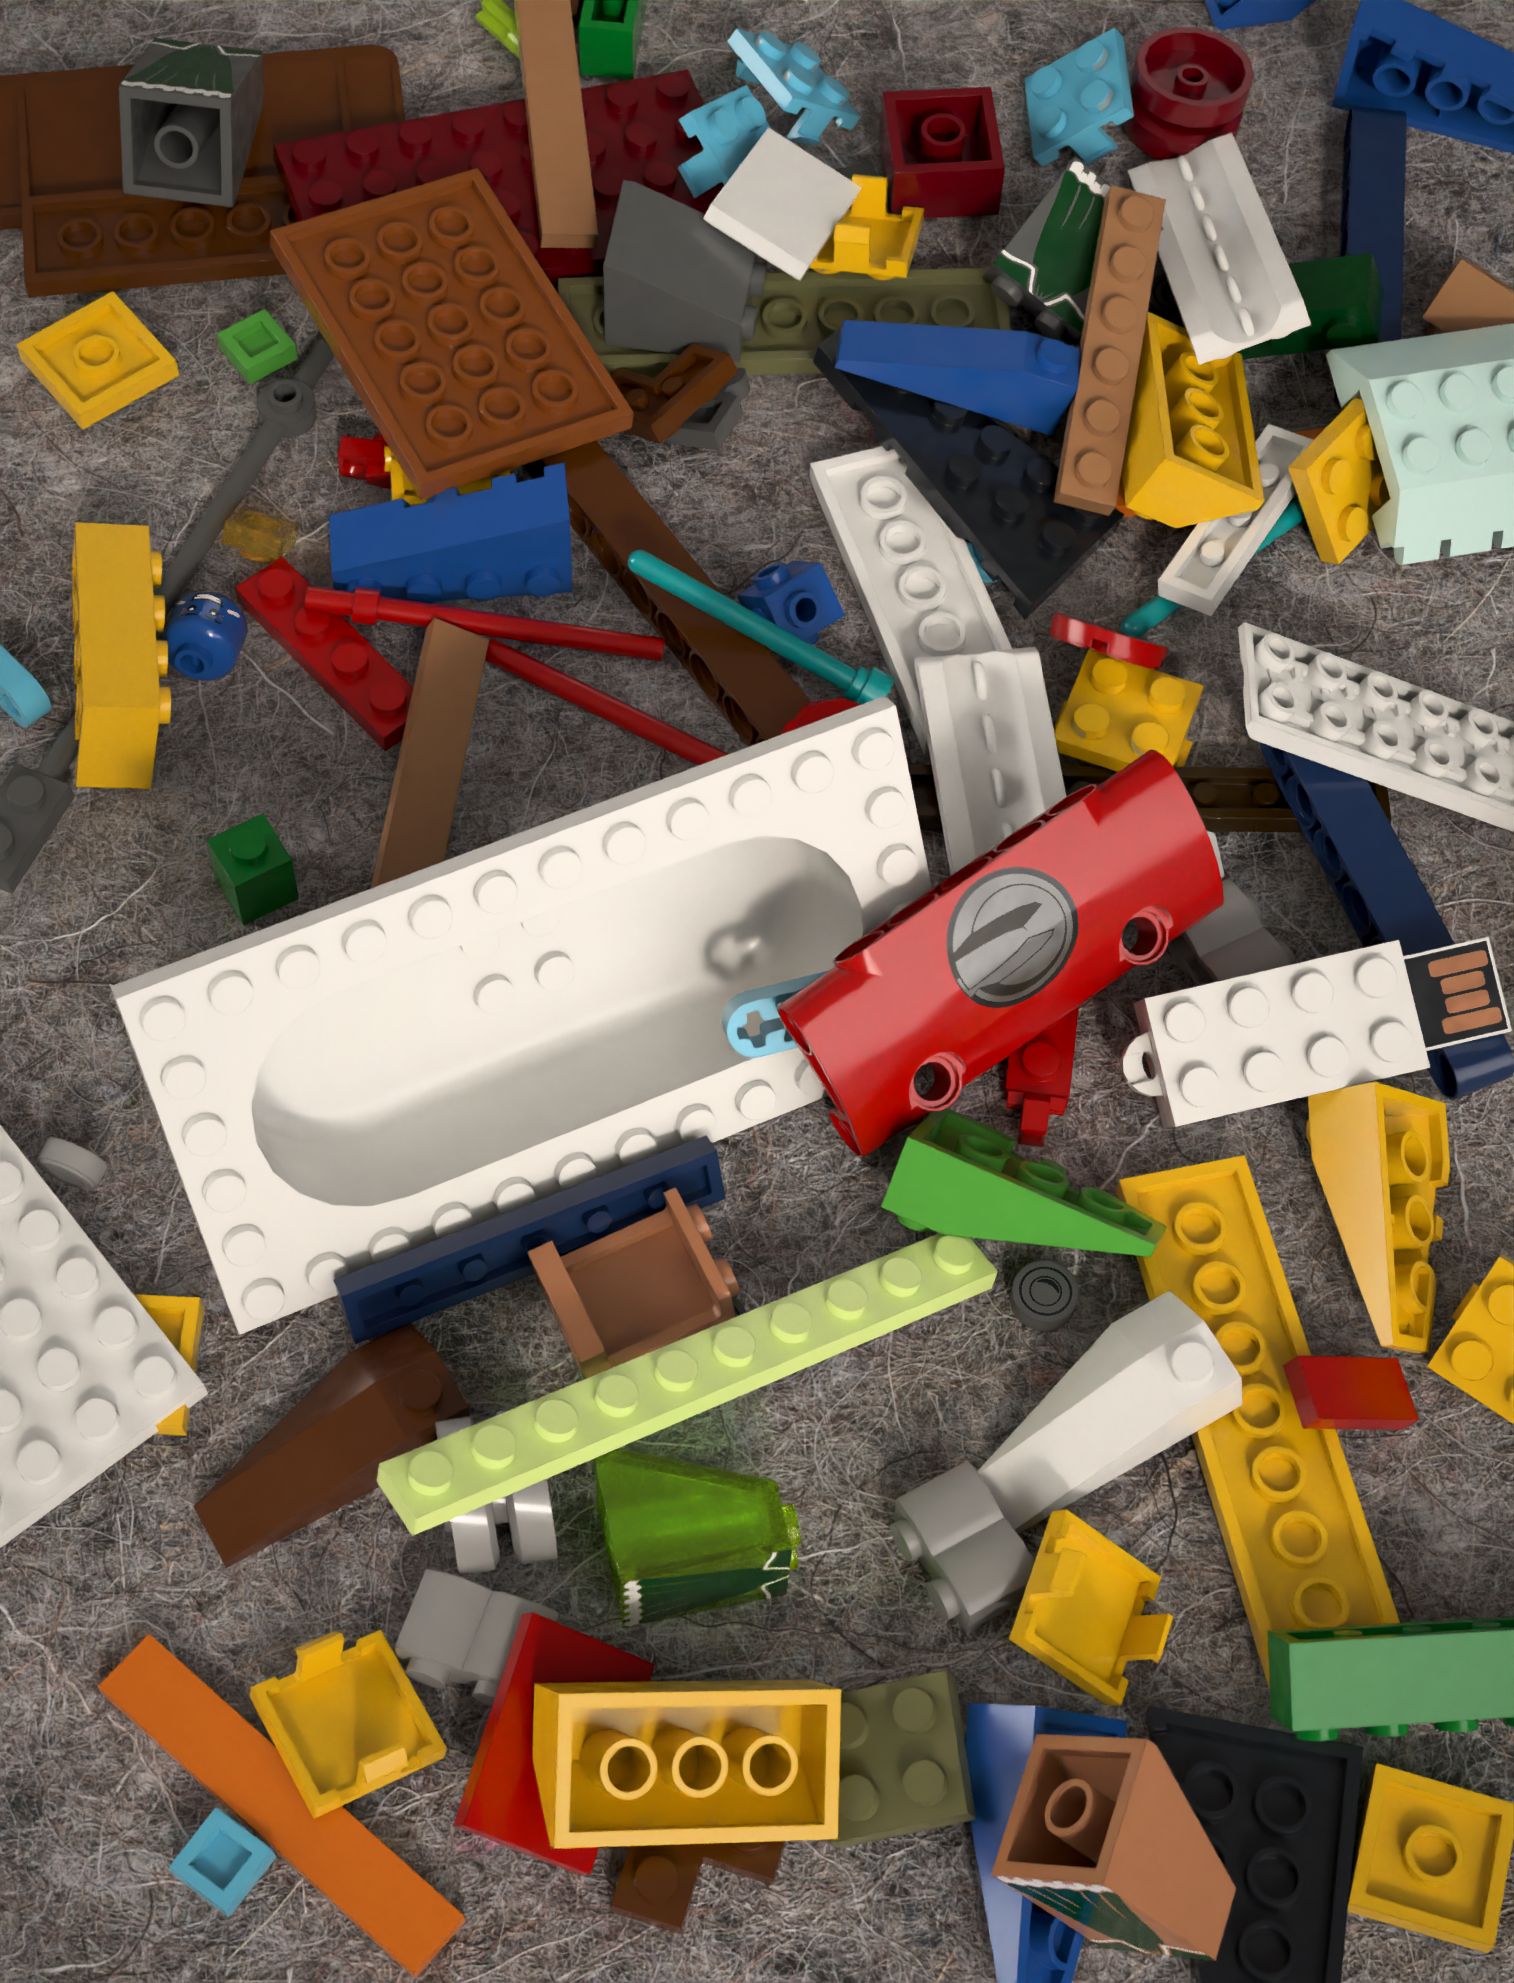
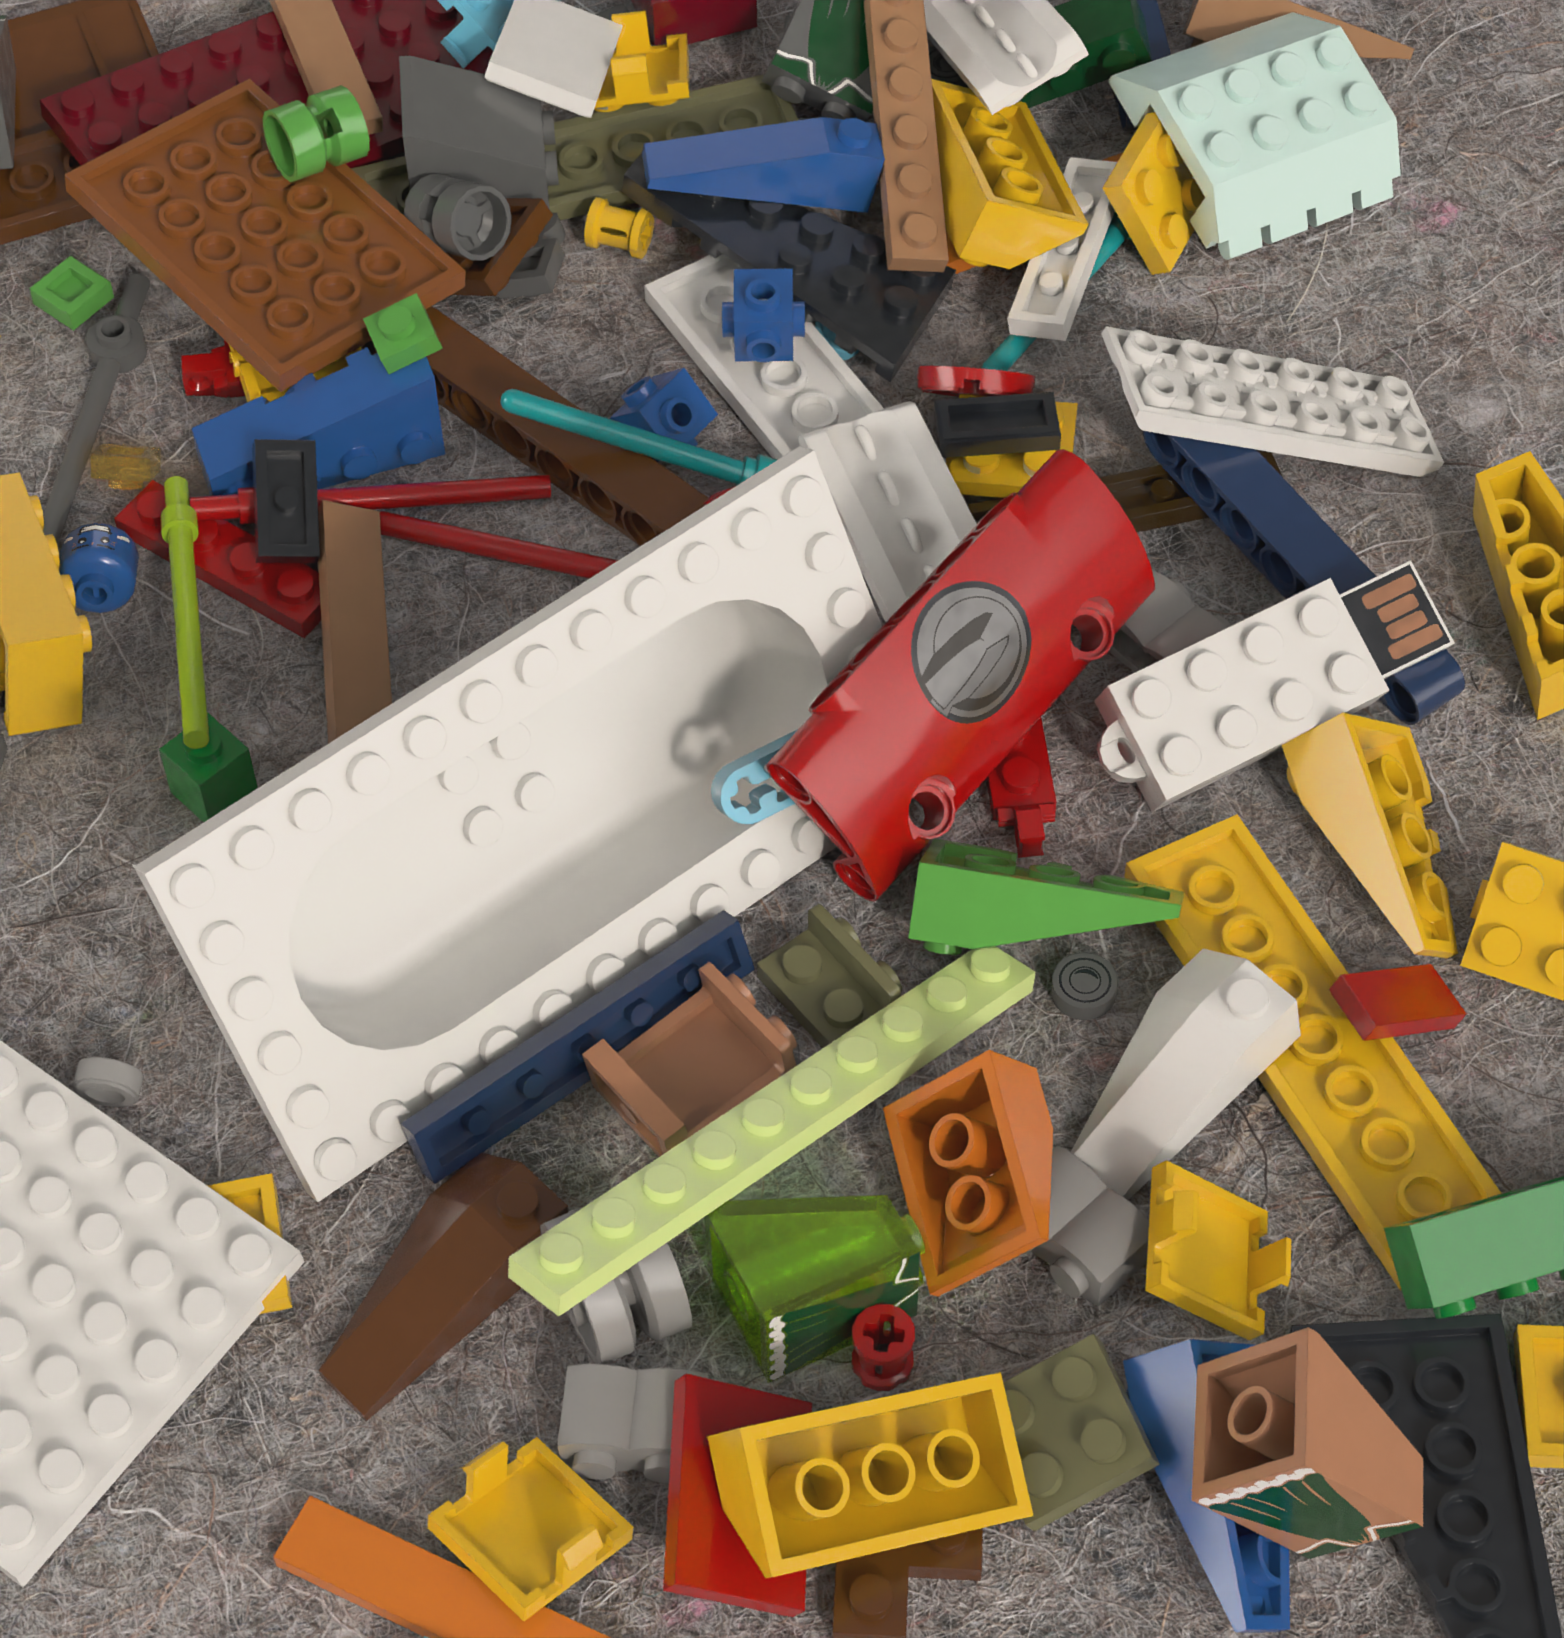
camera: 10 degrees left, 5 degrees down
none -> lime bar [160,476,209,749]
none -> black plate [252,439,320,564]
none -> bright green wheel [263,85,369,182]
none -> bright green plate [363,293,443,374]
none -> dark grey wheel [404,174,512,261]
none -> yellow bush [584,197,654,259]
none -> blue brick [722,269,805,362]
none -> olive bracket [757,903,902,1048]
none -> red bush [852,1304,915,1391]
none -> orange slope [883,1050,1053,1297]
none -> black tile [934,392,1061,458]

